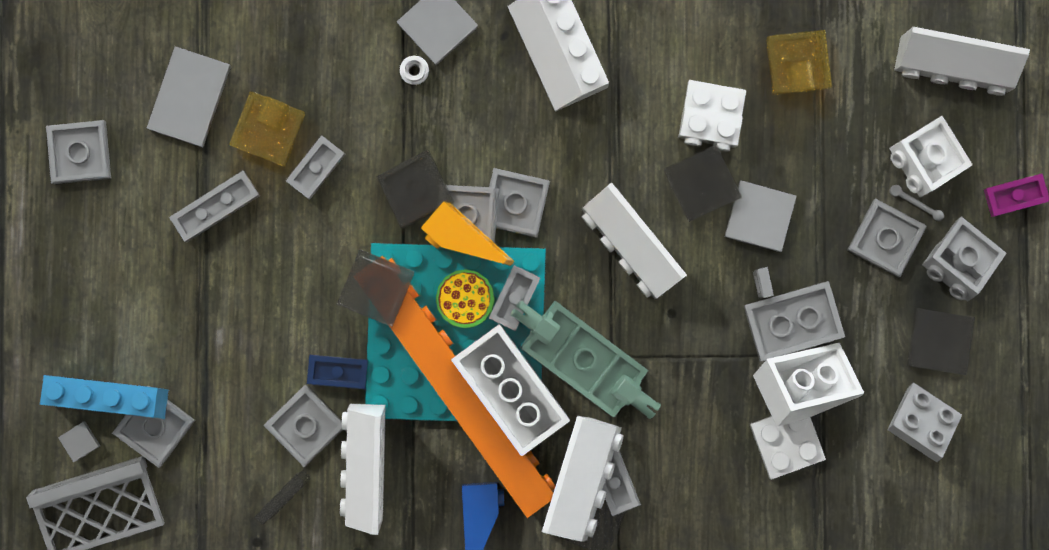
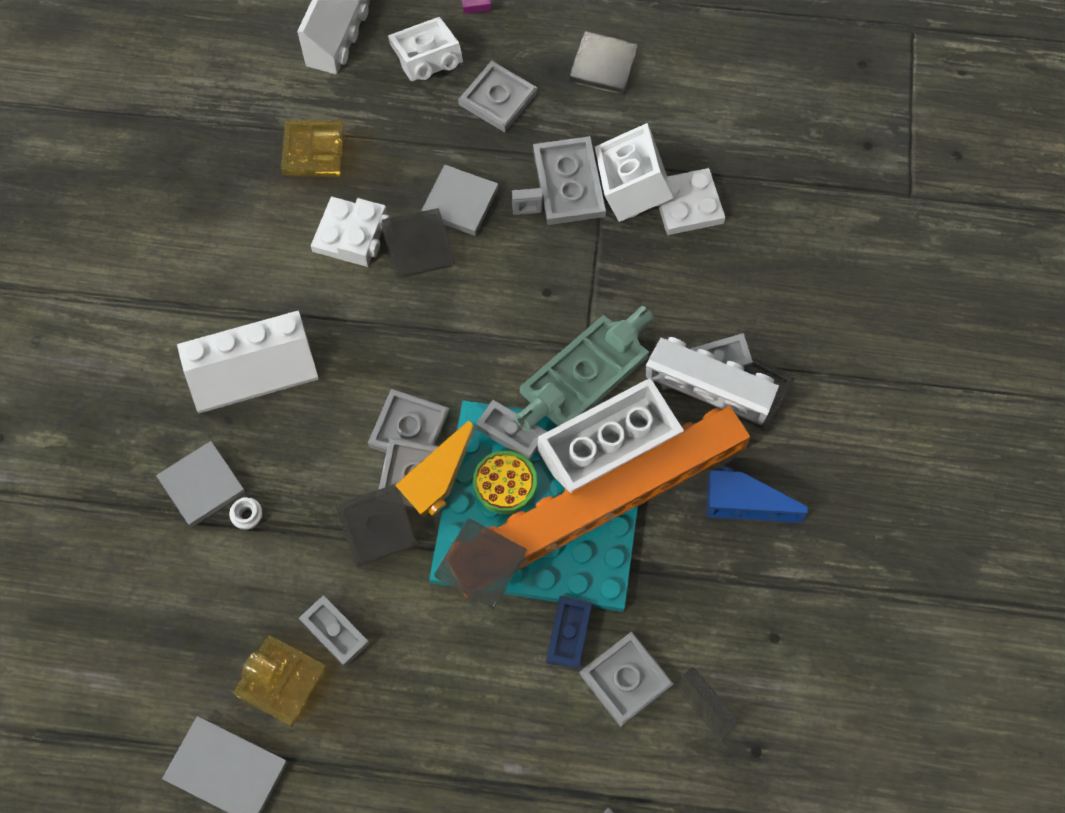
camera: 80 degrees left, 20 degrees down
light grey plate [169,171,260,243] -> none
white slope [340,404,385,535] -> none
white slope [582,183,687,299] -> none
light grey plate [887,382,962,462] -> none
light grey hinge [889,185,944,221] -> none
light grey plate [922,216,1007,302] -> none

